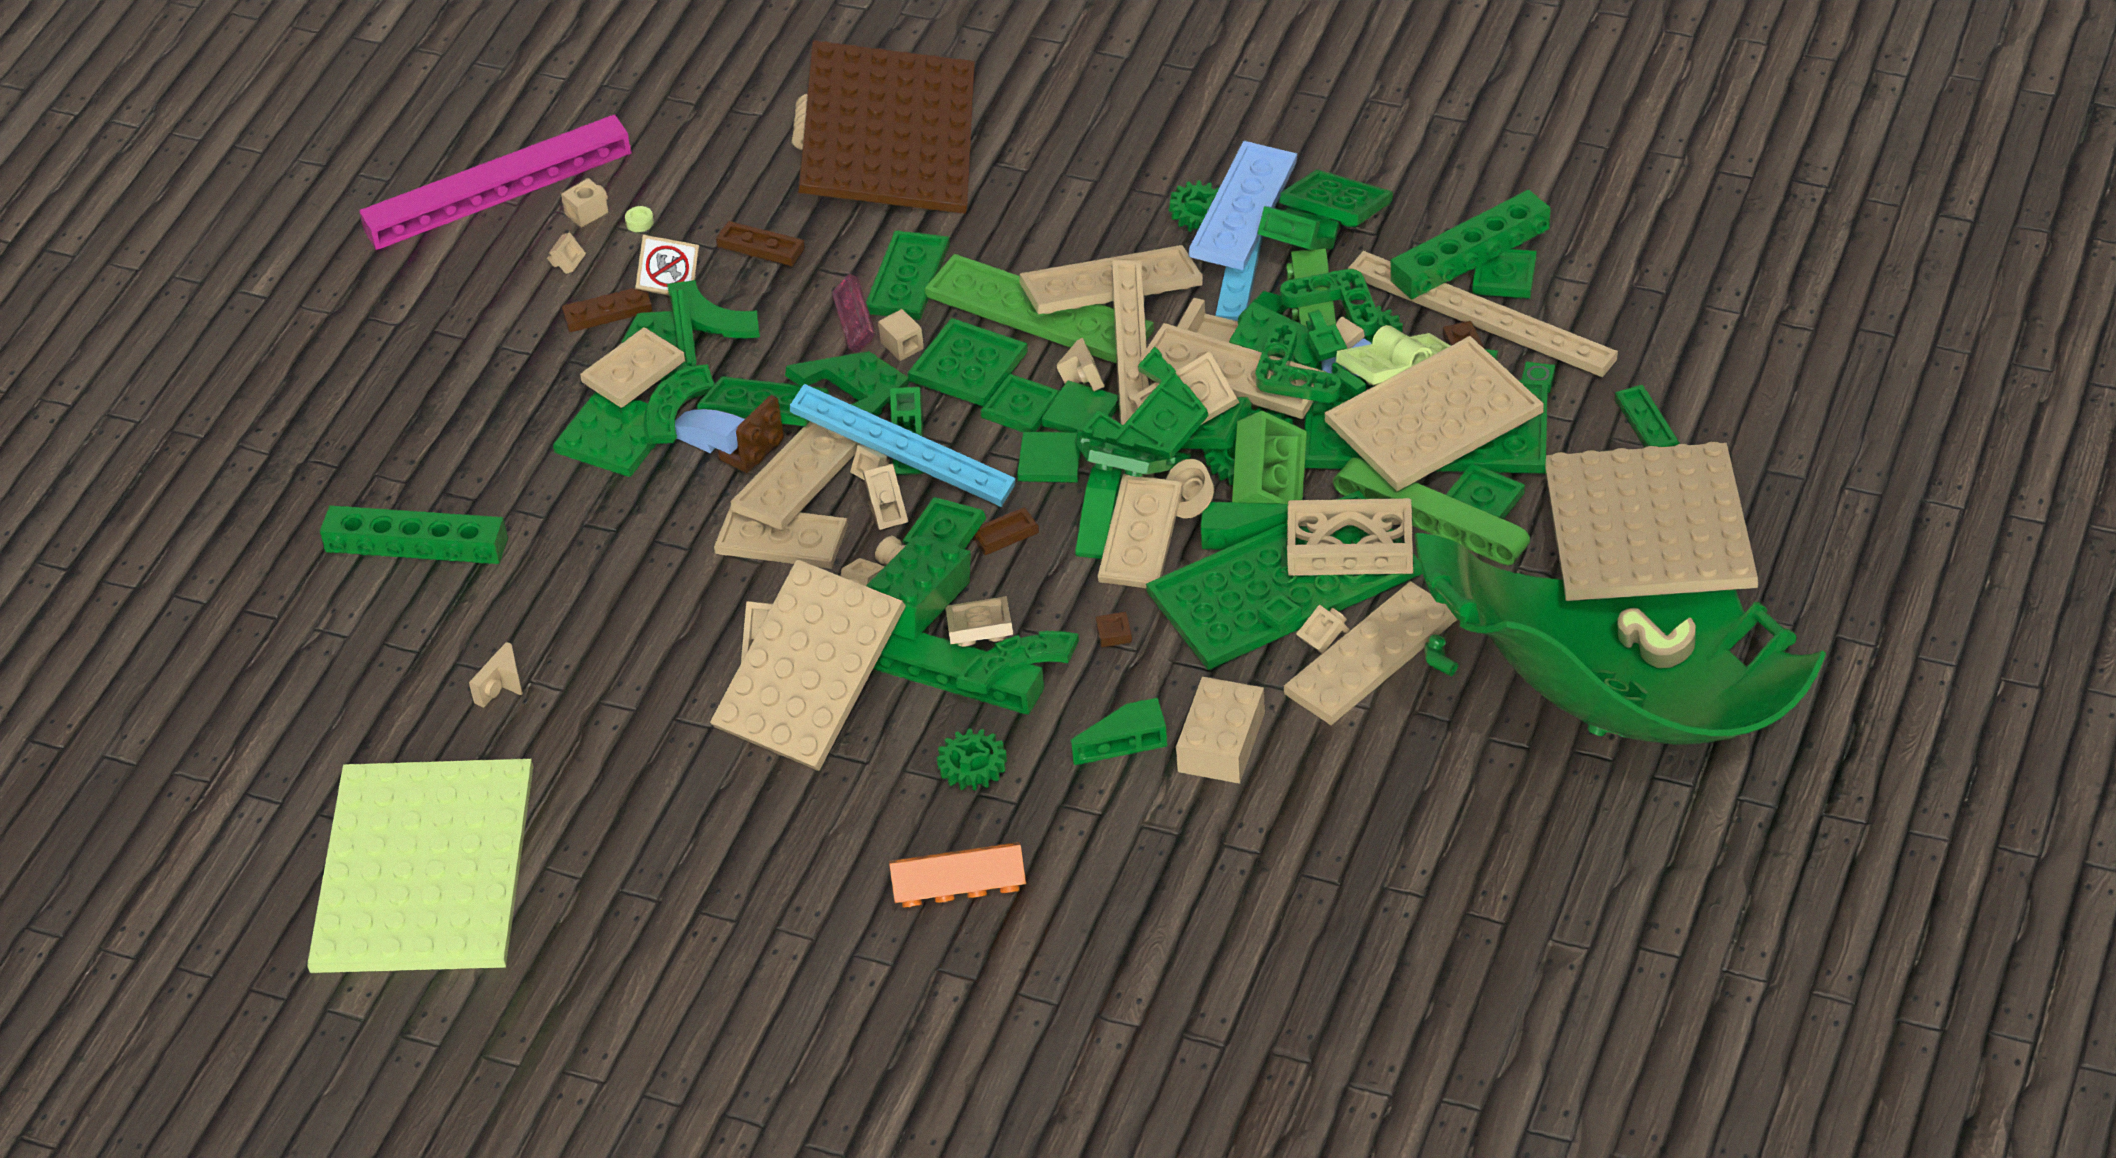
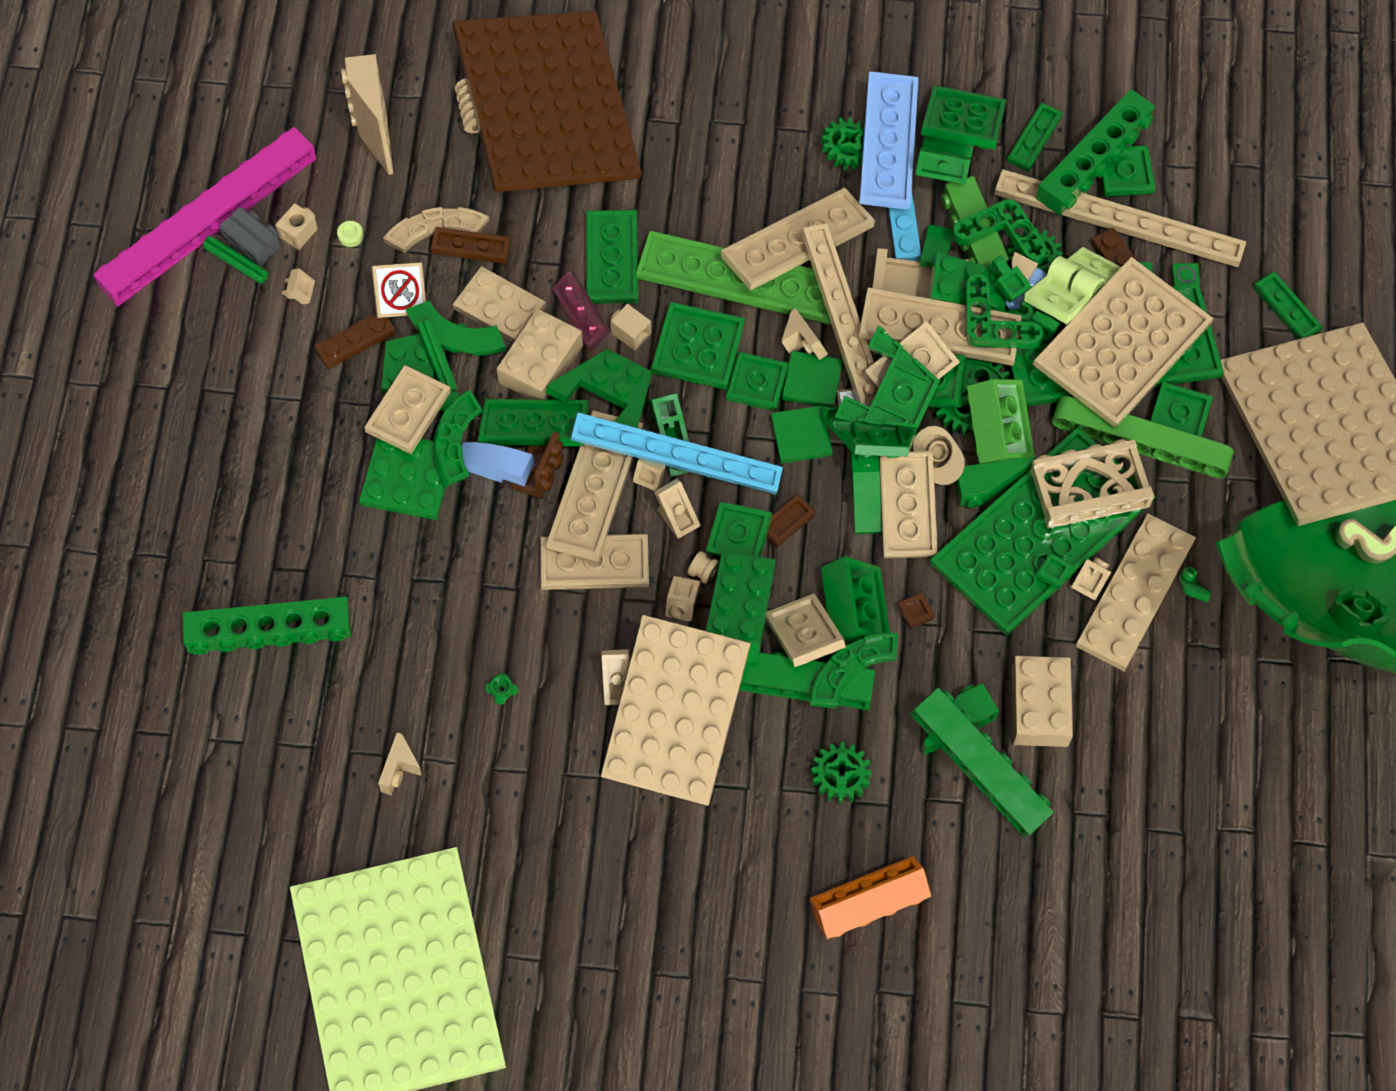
camera: 20 degrees left, 20 degrees up
none -> green axle [203,235,269,284]
none -> dark grey brick [220,207,280,266]
none -> tan slope [341,54,393,175]
none -> tan tile [383,207,489,254]
none -> tan plate [453,266,546,343]
none -> green plate [485,673,518,705]
none -> tan brick [497,309,583,400]
none -> green slope [821,556,890,645]
none -> green brick [909,688,1054,837]
none -> green tile [1007,102,1063,172]

